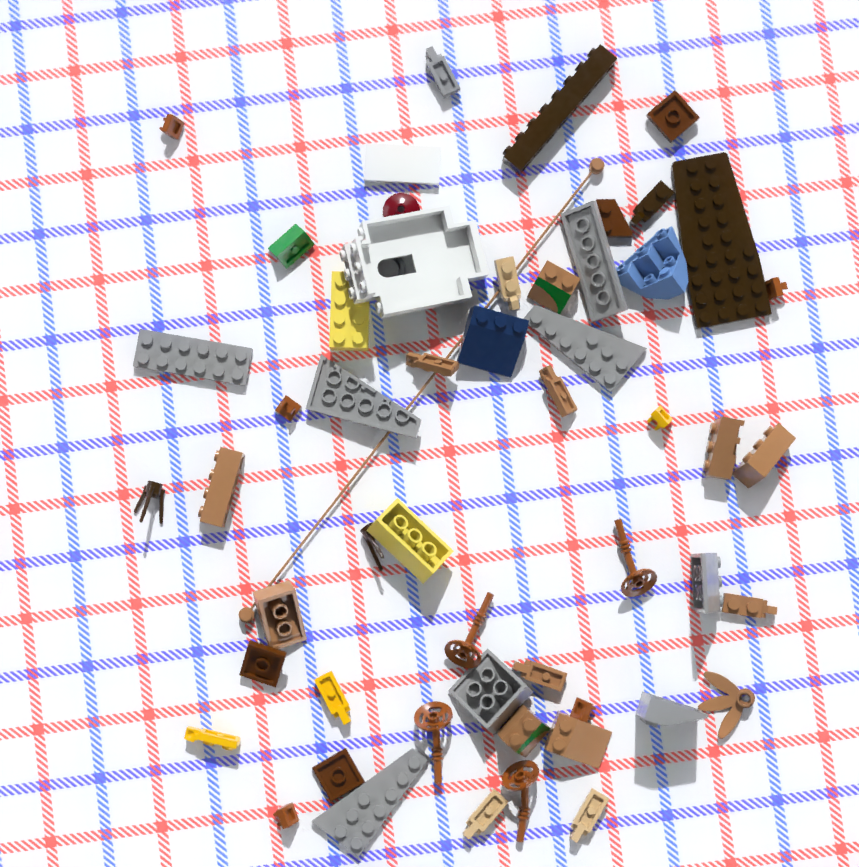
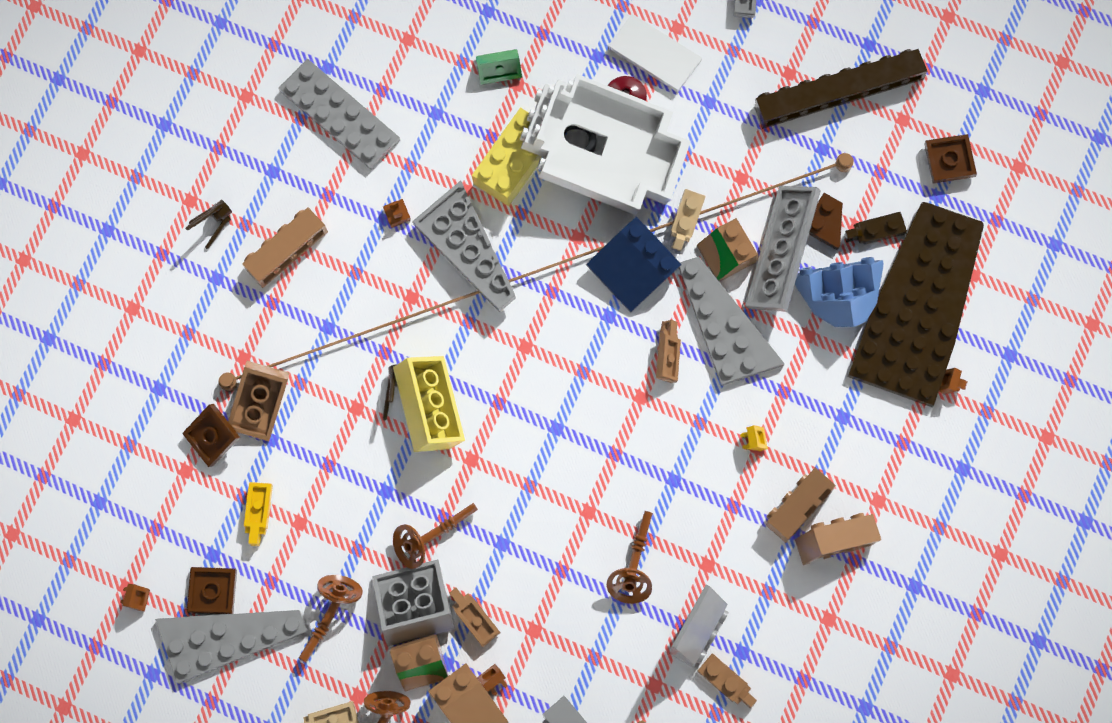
camera: 40 degrees right, 10 degrees down
yellow hinge [184,726,241,750] -> none
medium nougat hinge [406,352,459,377] -> none

